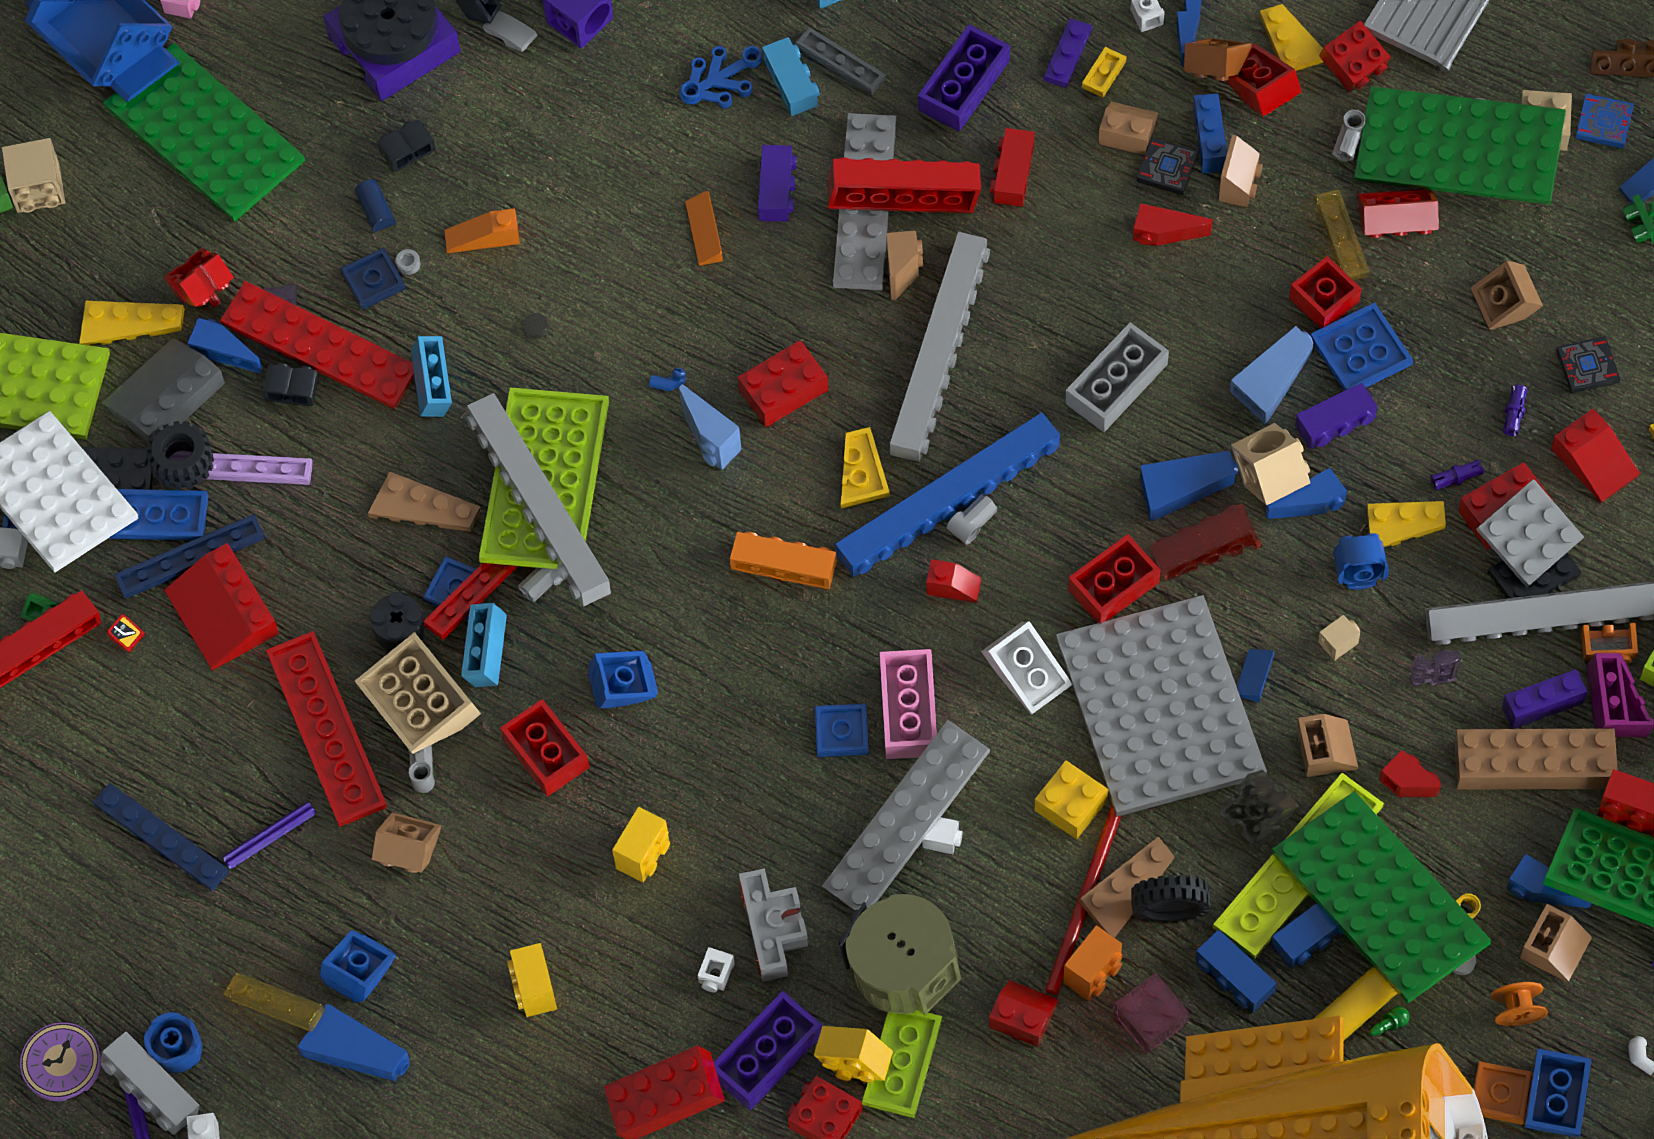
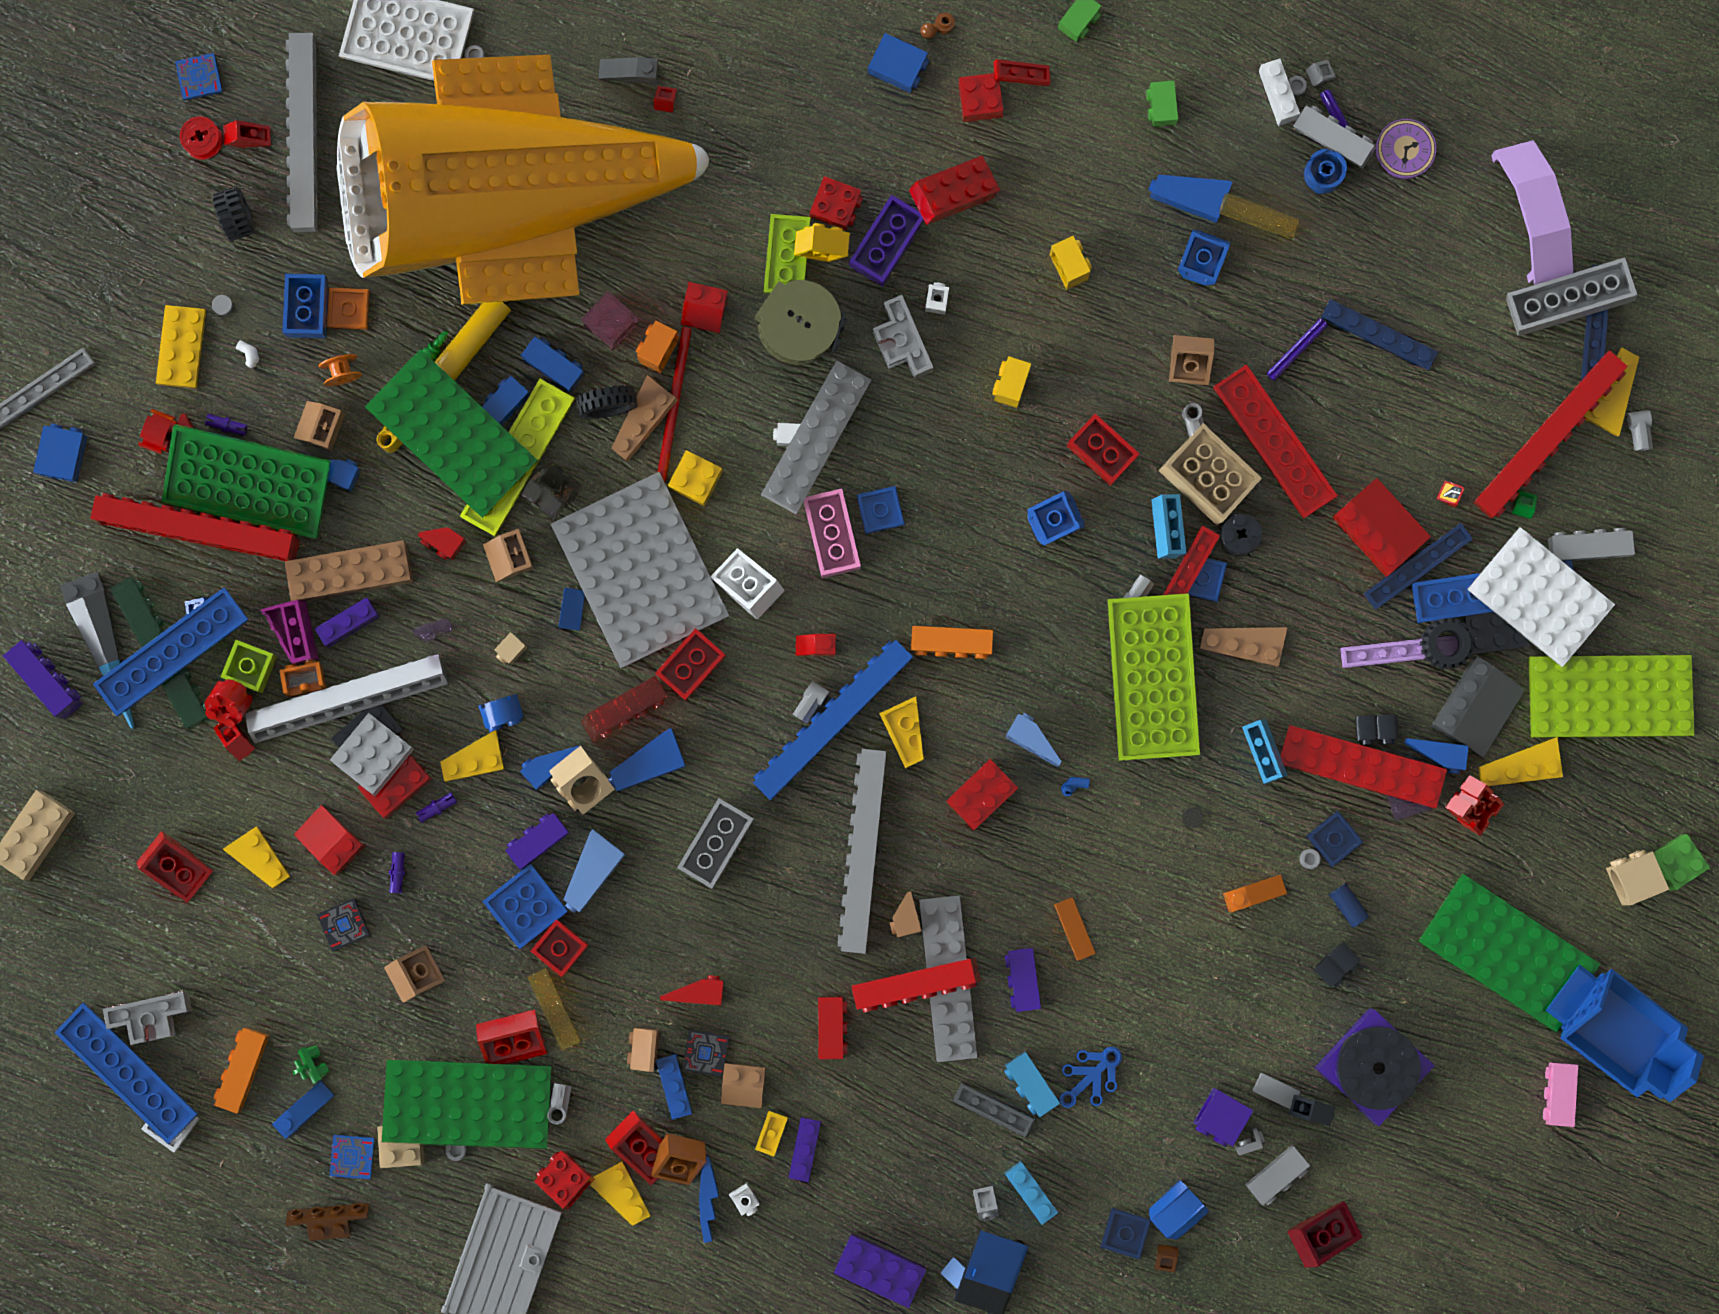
camera: 170 degrees right, 20 degrees up
light grey brick [466,393,611,607] -> none
dark purple brick [918,24,1010,132] -> none

